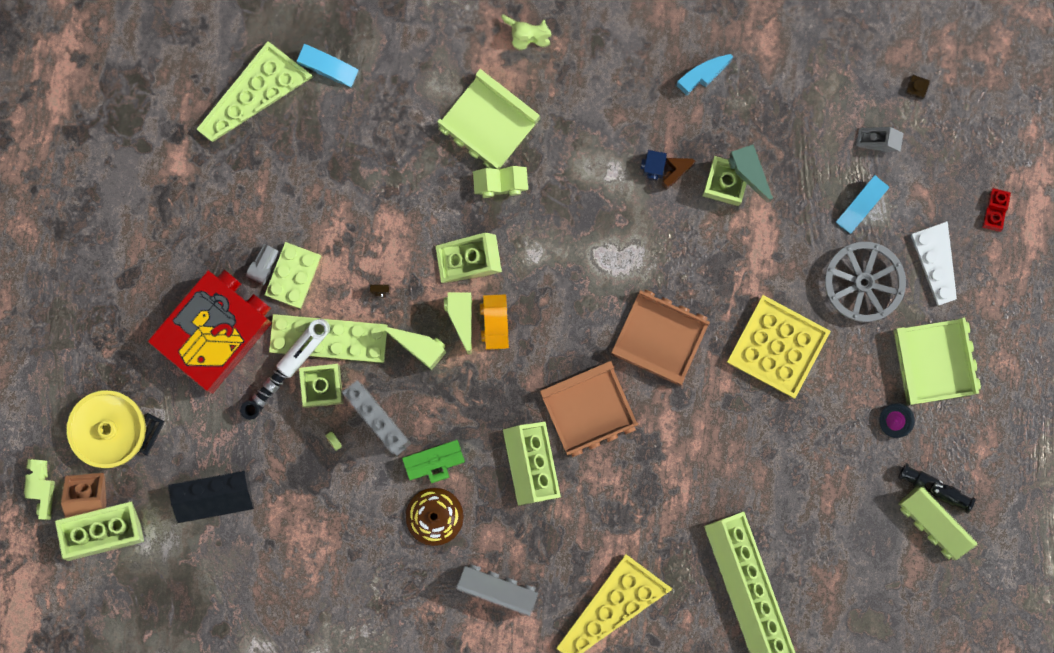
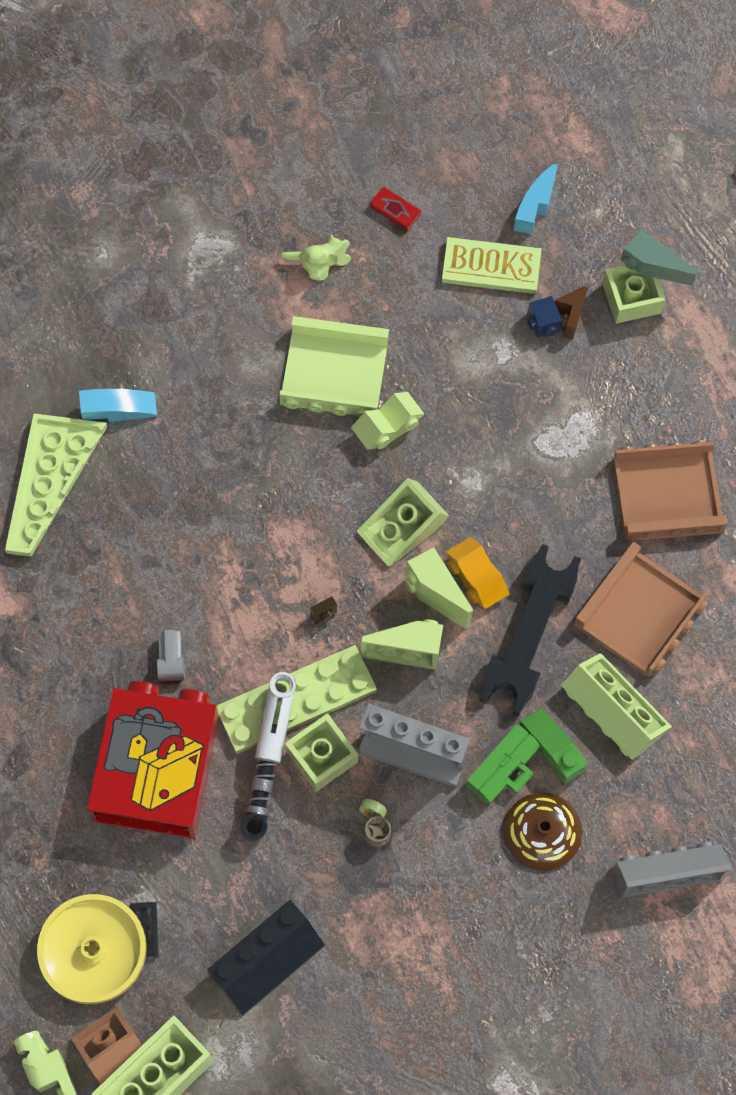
camera: 30 degrees left, 15 degrees down
yellowish green plate [265,242,322,309] -> none
none -> dark tan wheel [365,816,391,848]
none -> red tile [370,186,422,232]
none -> yellowish green tile [442,237,542,294]
none -> black piece [479,544,581,717]
none -> bright green slope [520,708,588,786]

